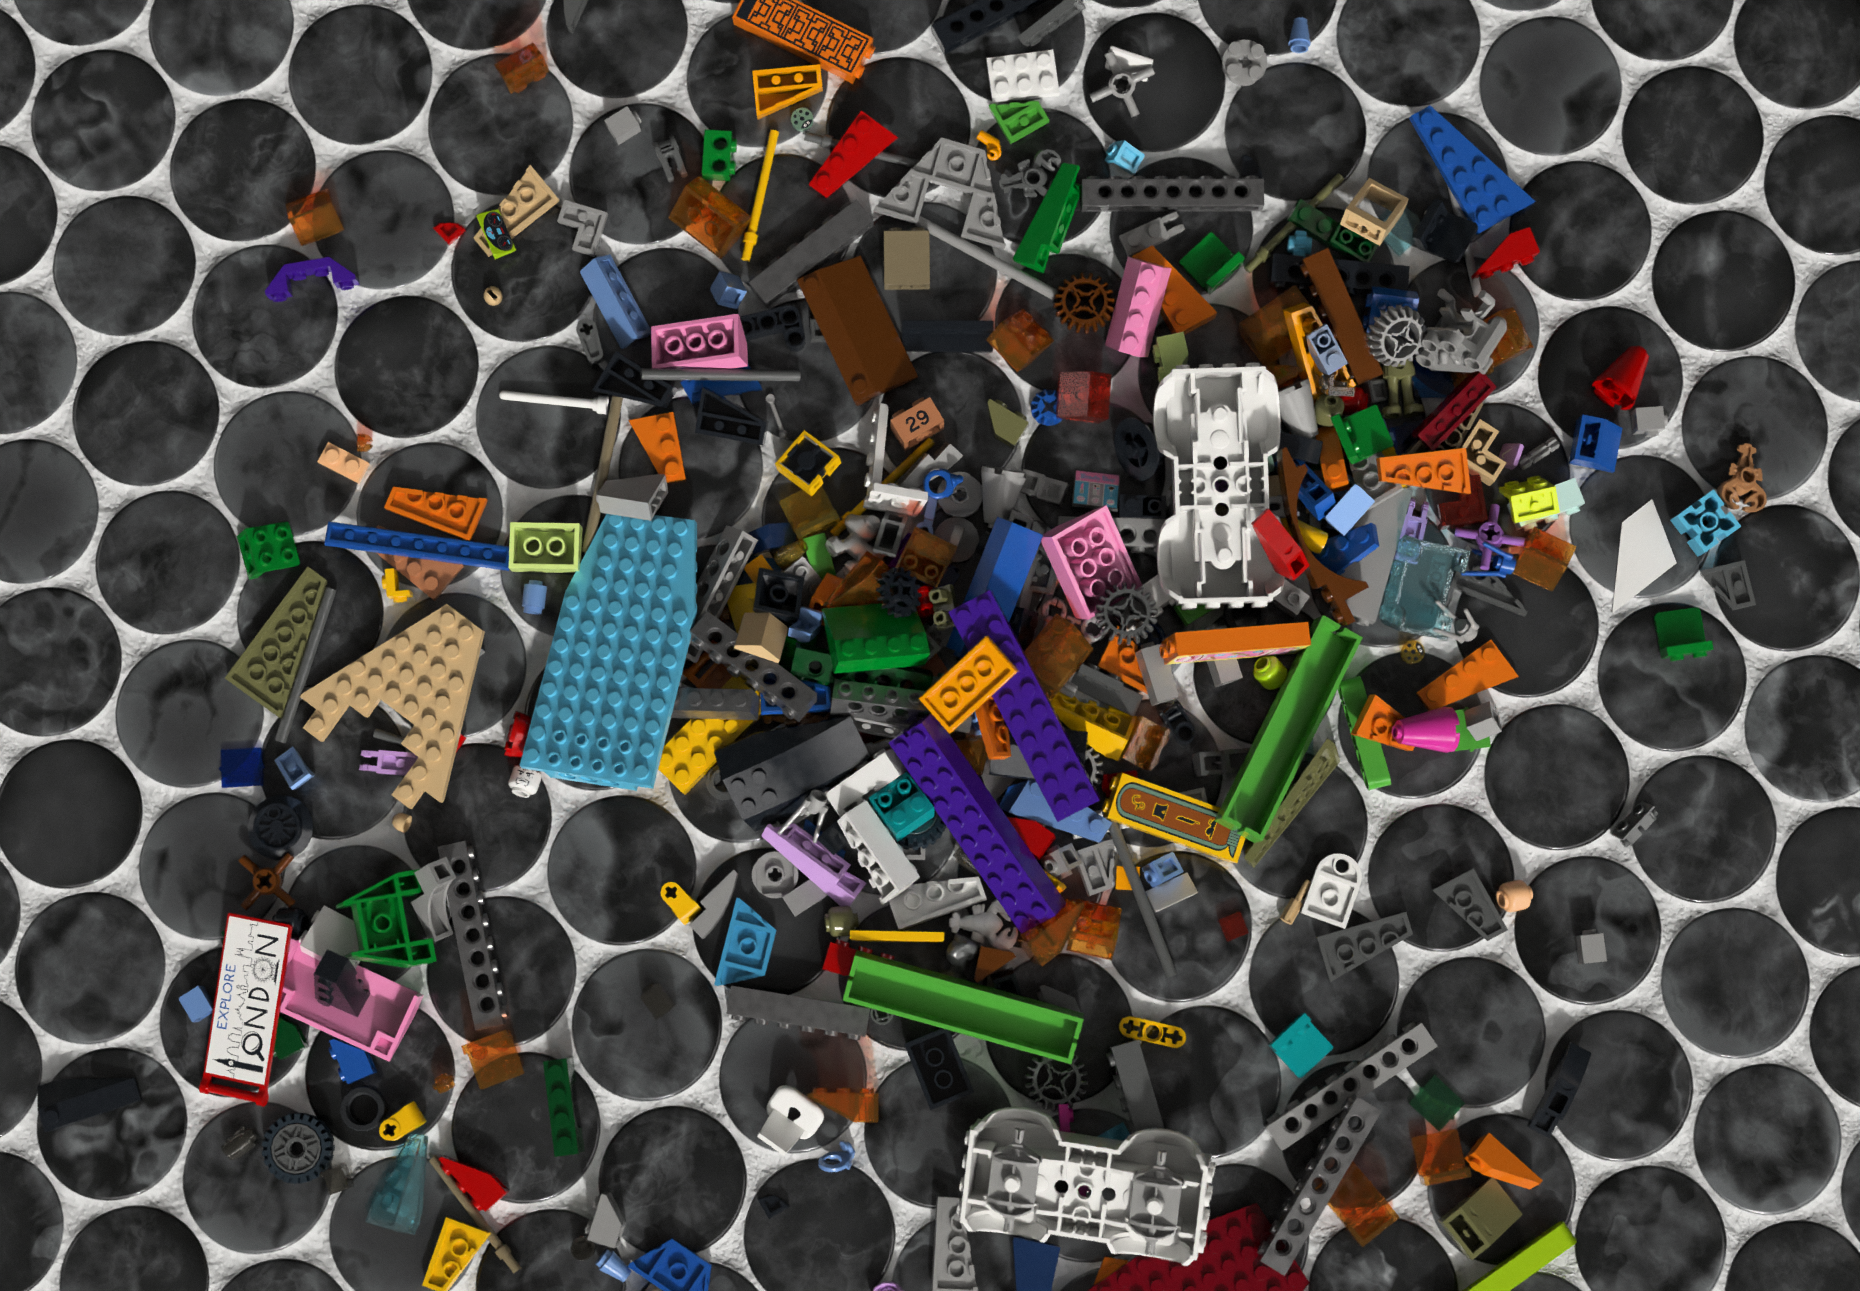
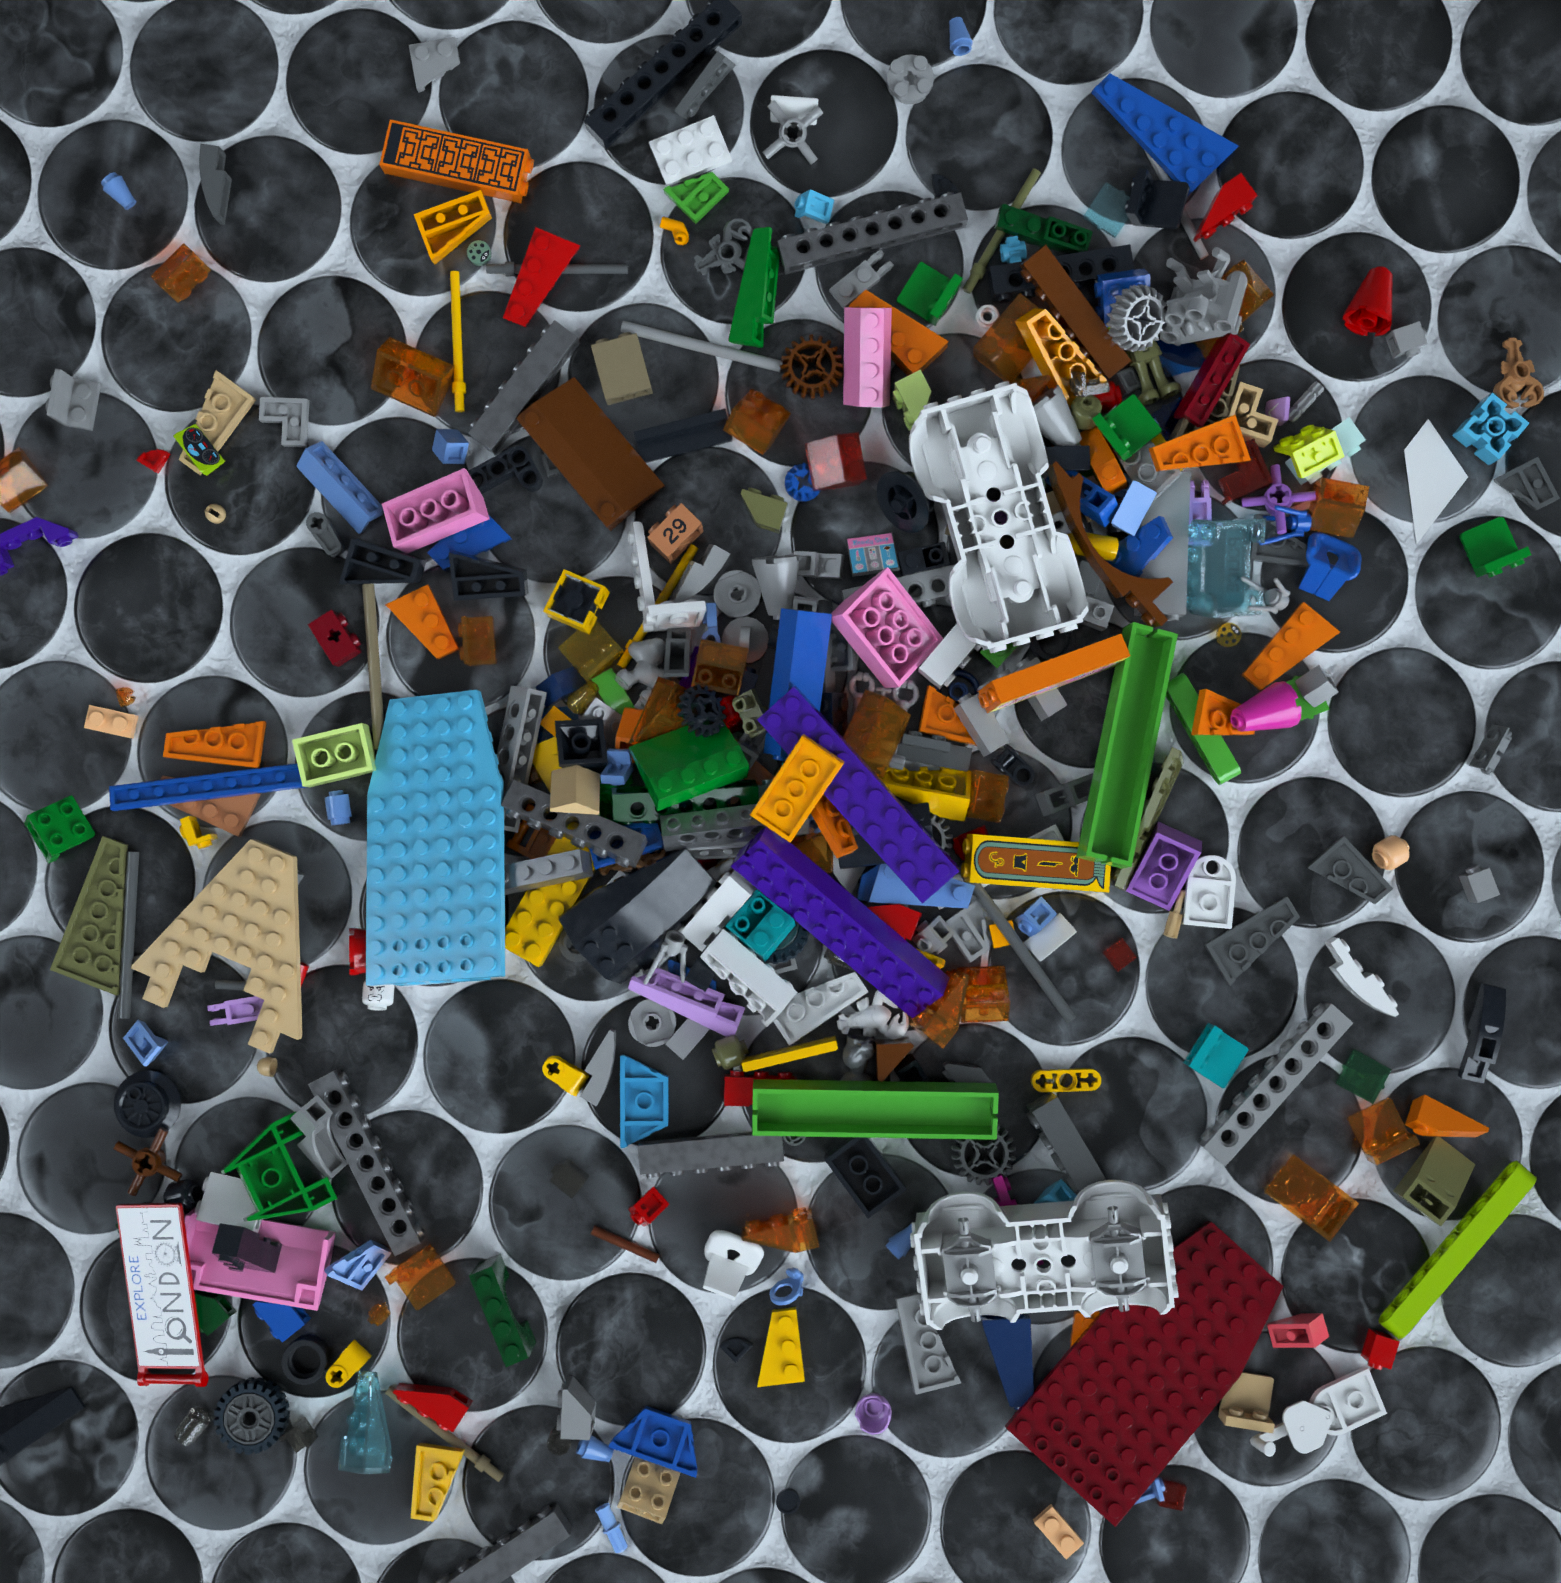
camera: 10 degrees left, 5 degrees up
medium blue panel [179,986,214,1022] -> none
clear blue piece [219,747,265,788] -> none
white piece [499,391,609,415] -> none
light grey slope [596,474,668,521] -> none
light grey brick [604,106,642,145] -> none
dark grey piece [640,368,801,381] -> none
dark grey piece [652,135,688,183] -> none
green brick [702,130,737,181] -> none
light grey hinge [766,394,788,439] -> none
light grey wing [874,137,1006,249] -> none
blue piece [923,468,964,499] -> none
dark grey gear [1095,583,1158,645] -> none
red slope [1251,508,1310,581] -> none
lime head [1253,655,1287,690] -> none
flat silver brick [1257,1094,1382,1276] -> none
sand blue slope [1306,323,1348,375] -> none
tan window [1340,178,1409,246] -> none
blue slope [1568,414,1623,473] -> none
none -> light grey bracket [45,369,101,431]
none -> dark red brick [307,609,362,667]
none -> medium blue wing [324,1240,392,1291]
none -> clear orange bracket [458,616,497,666]
none -> copper bar [591,1225,660,1263]
none -> red bracket [628,1186,669,1227]
none -> yellow wing [757,1307,805,1387]
none -> medium blue cone [885,1224,912,1260]
none -> white plate [976,305,1000,329]
none -> medium lavender slope [1126,822,1202,911]
none -> blue piece [1299,532,1361,601]
none -> white slope [1324,937,1399,1017]

